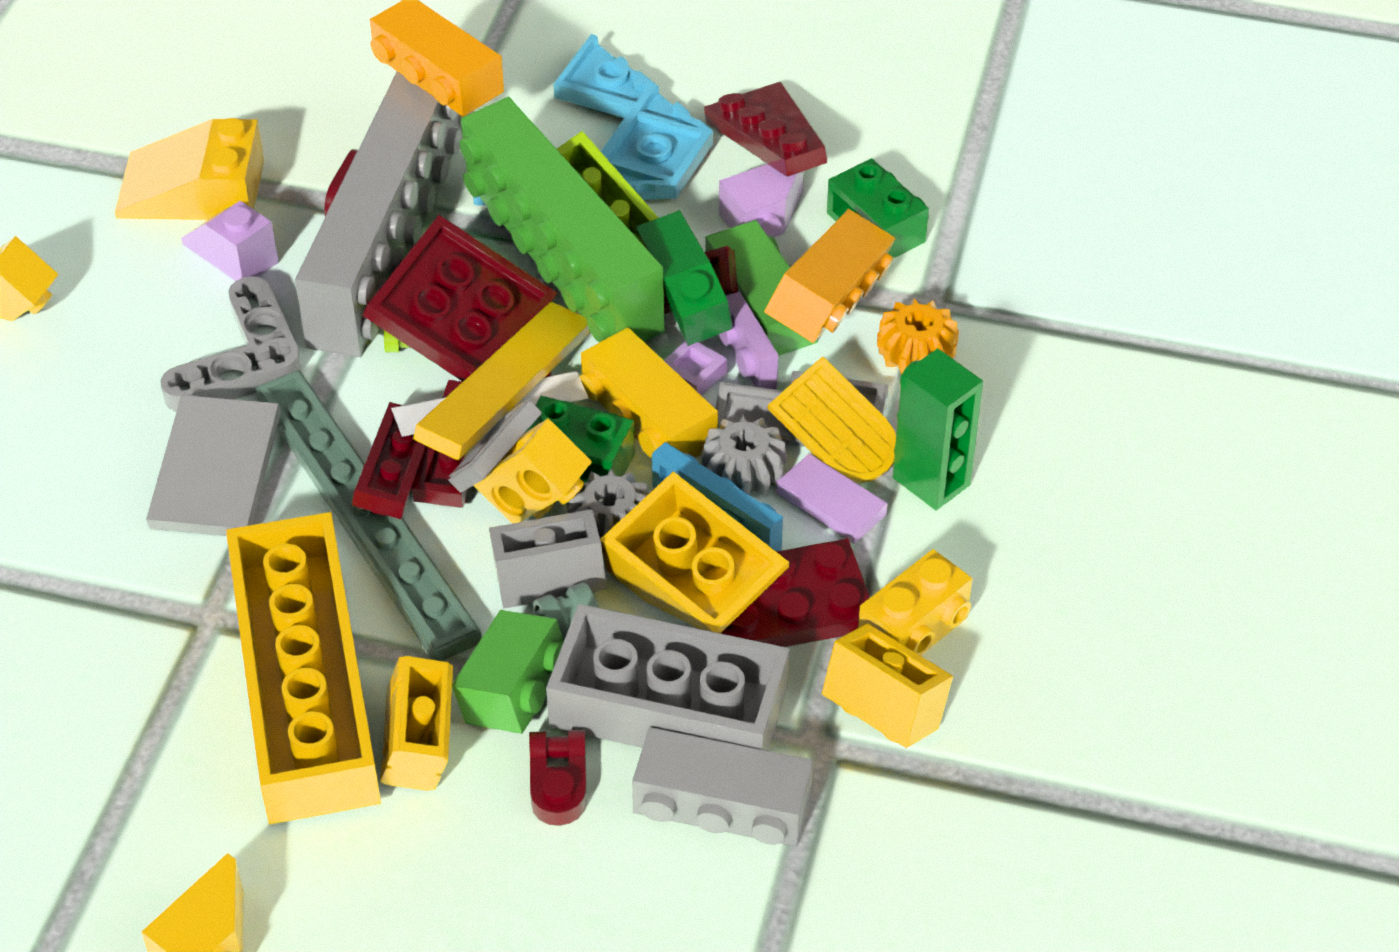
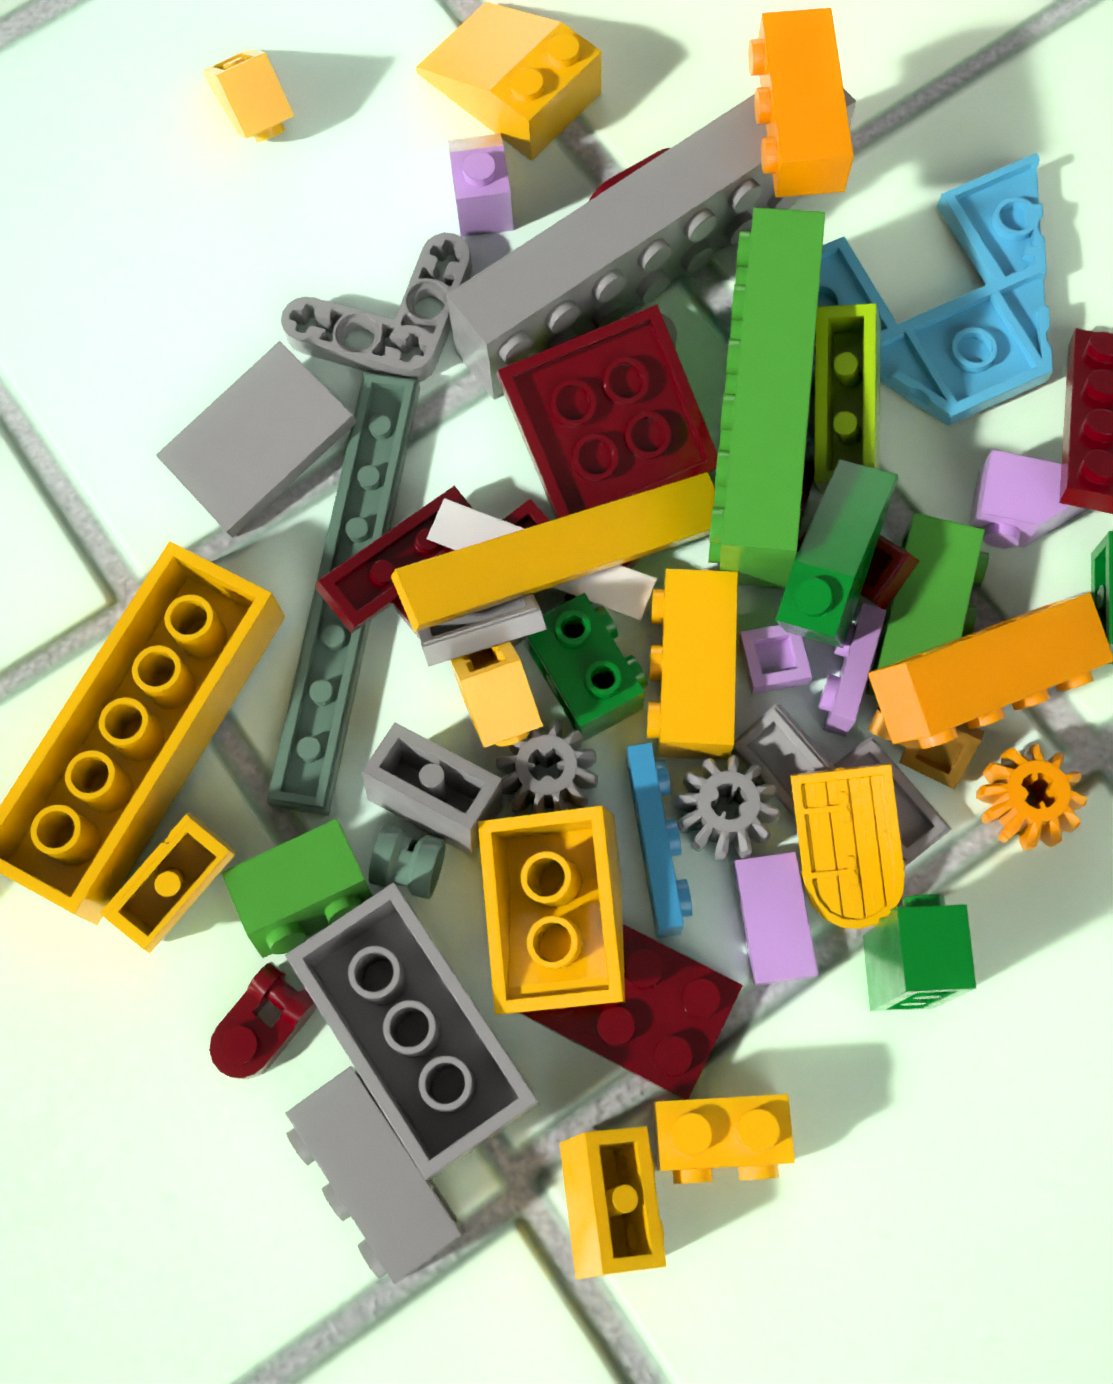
camera: 45 degrees right, 25 degrees up
none -> pearl gold plate [867,705,985,790]

